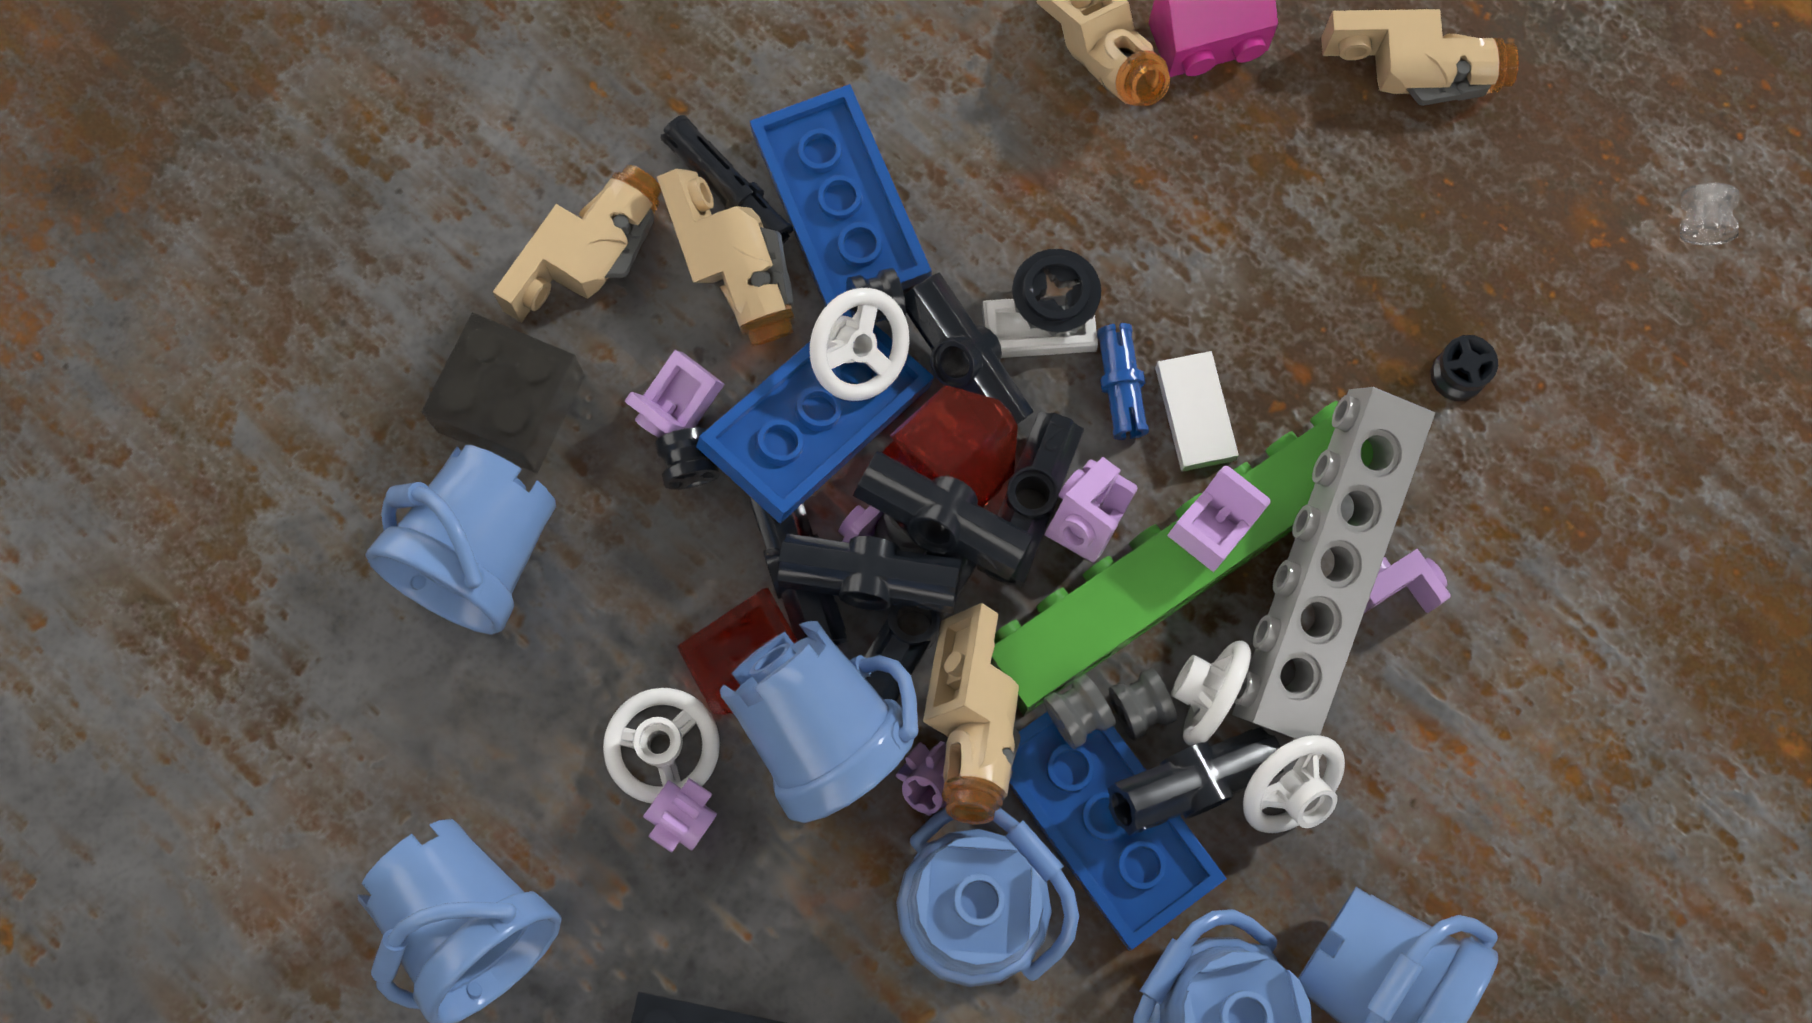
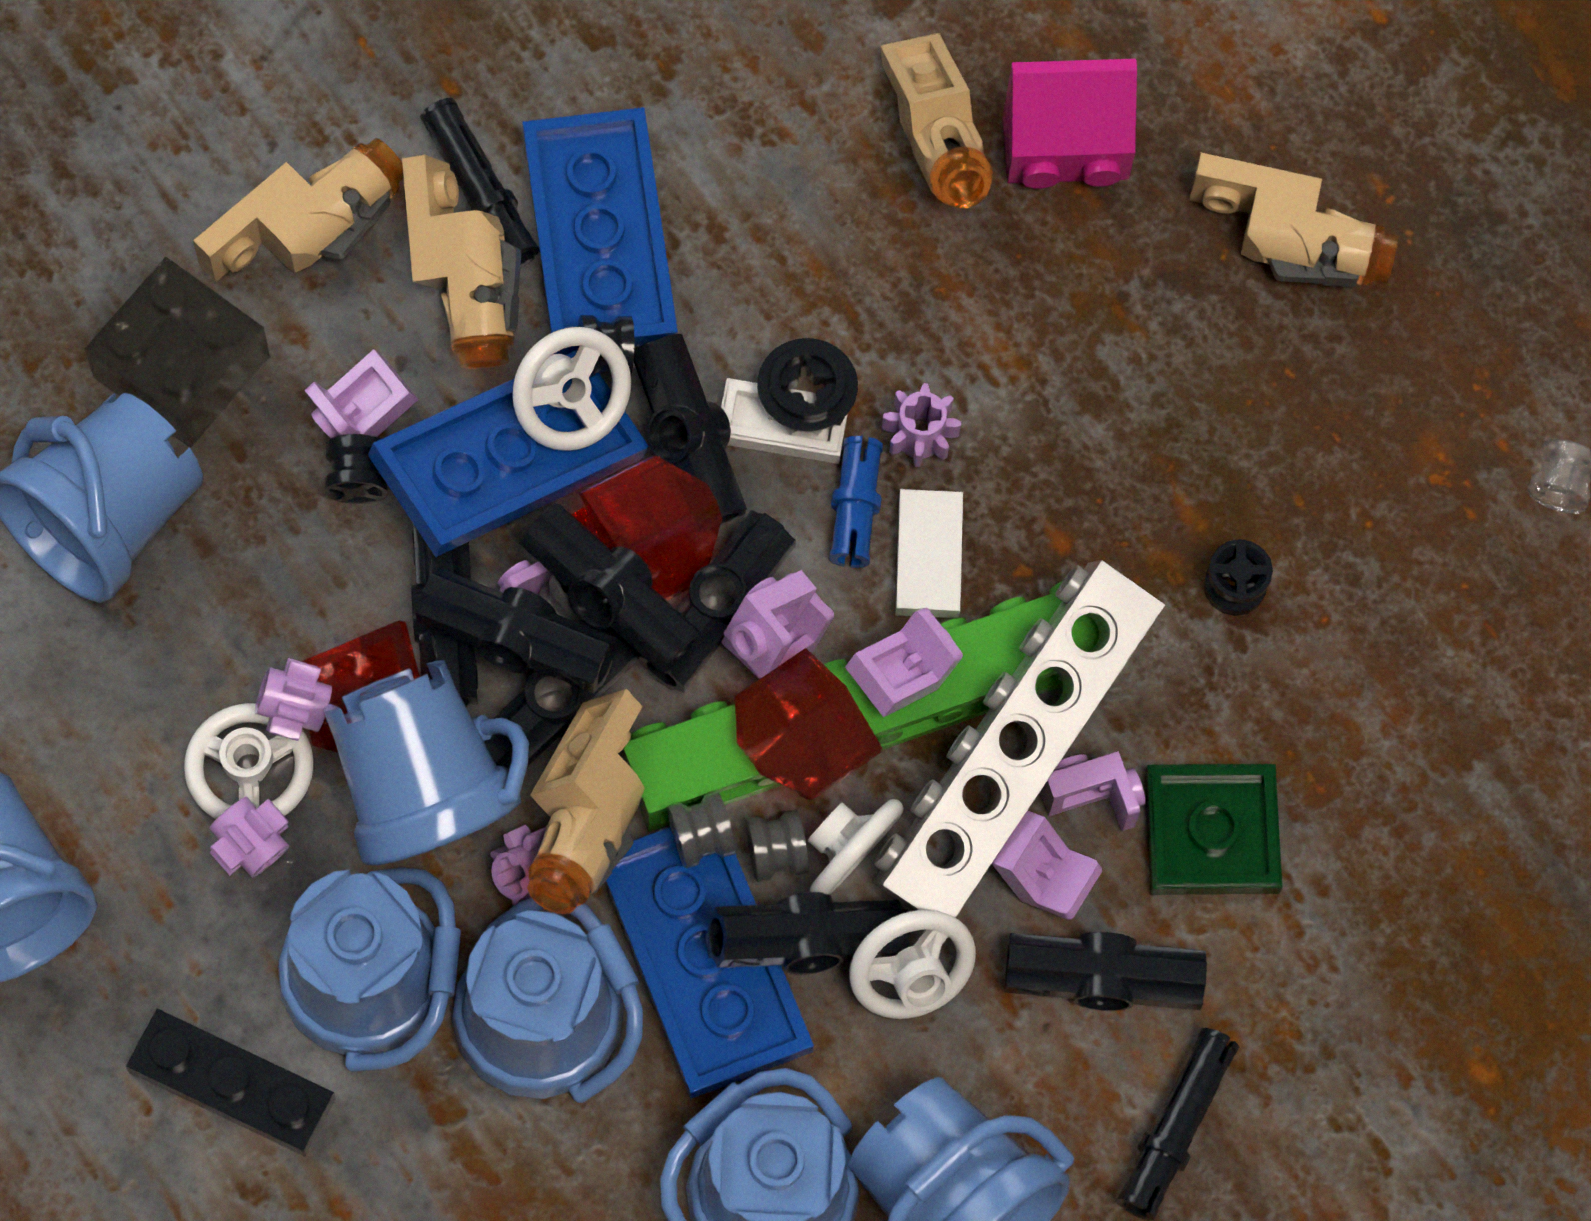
camera: 10 degrees right, 5 degrees down
none -> lavender gear [255,658,332,741]
none -> medium blue piece [278,867,461,1072]
none -> clear red slope [735,648,883,801]
none -> lavender gear [882,383,961,467]
none -> lavender bracket [992,810,1102,920]
none -> black piece [1005,932,1207,1011]
none -> black pin [1116,1028,1239,1221]
none -> dark green tile [1145,764,1282,895]

